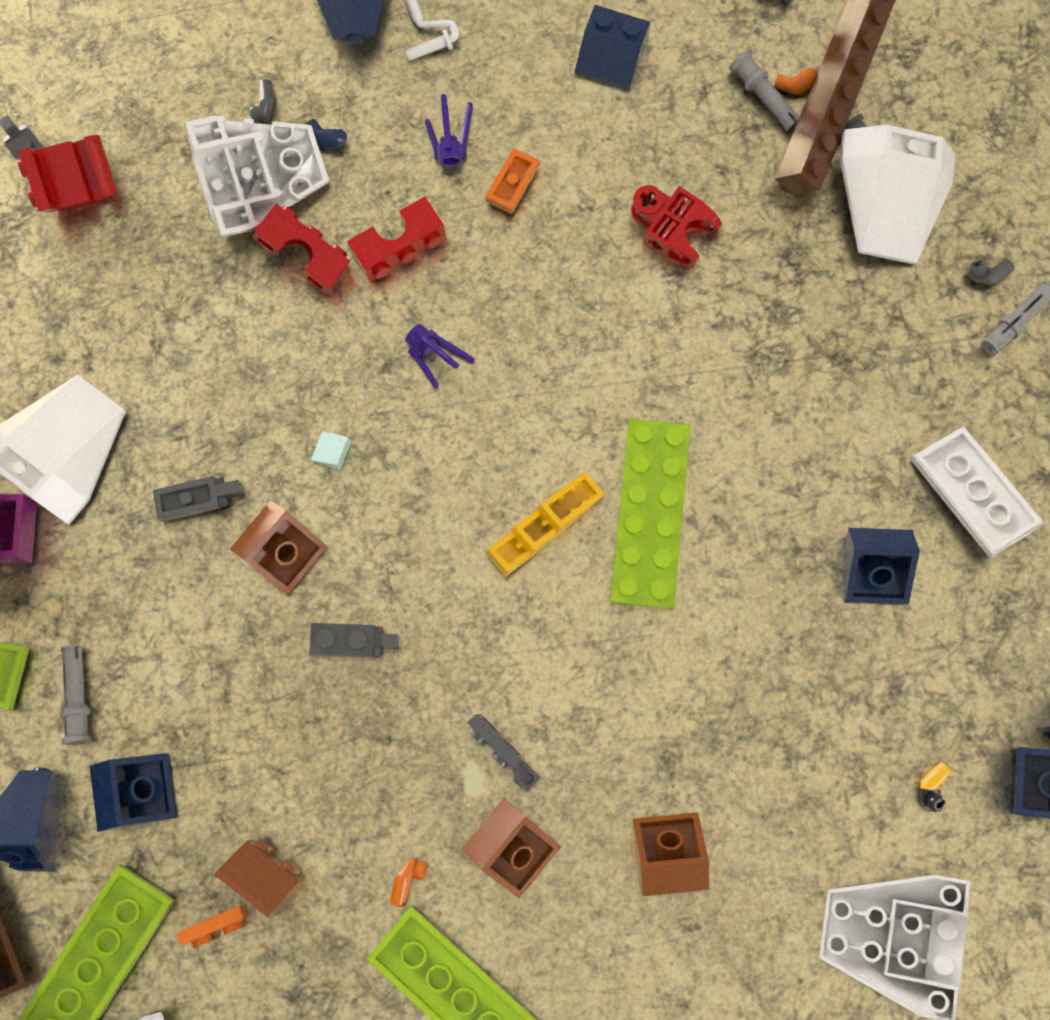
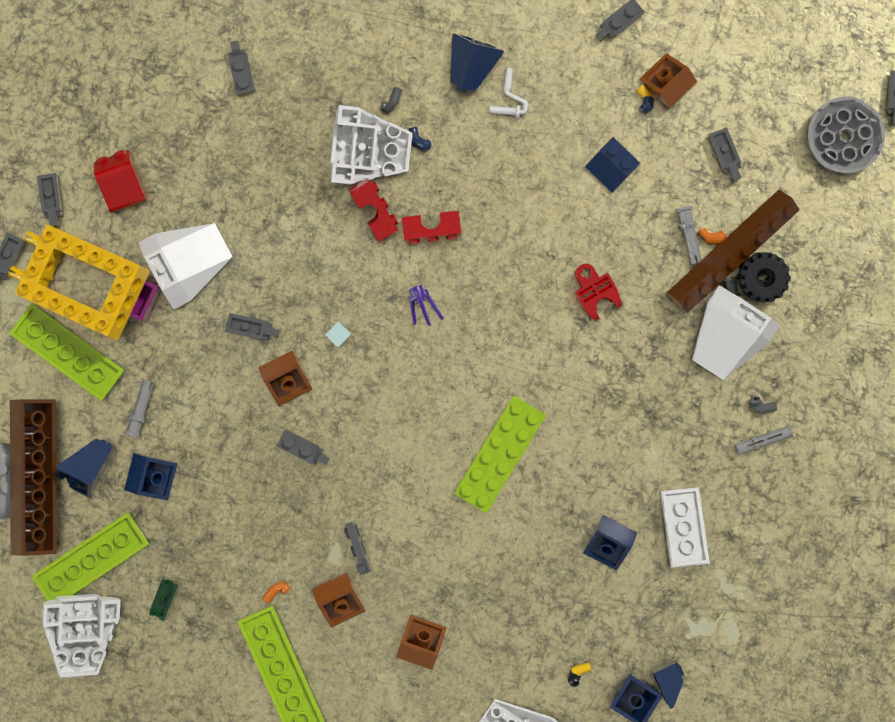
camera: 25 degrees right, 10 degrees up
red piece [17,135,119,213] -> none
orange plate [176,904,251,948] -> none
dark orange slope [214,839,305,917] -> none
dark purple plant [425,94,473,166] -> none
orange plate [485,148,540,214] -> none
yellow slope [485,471,605,577] -> none
none -> dark green hinge [149,576,181,621]
none -> black wheel [738,252,791,303]

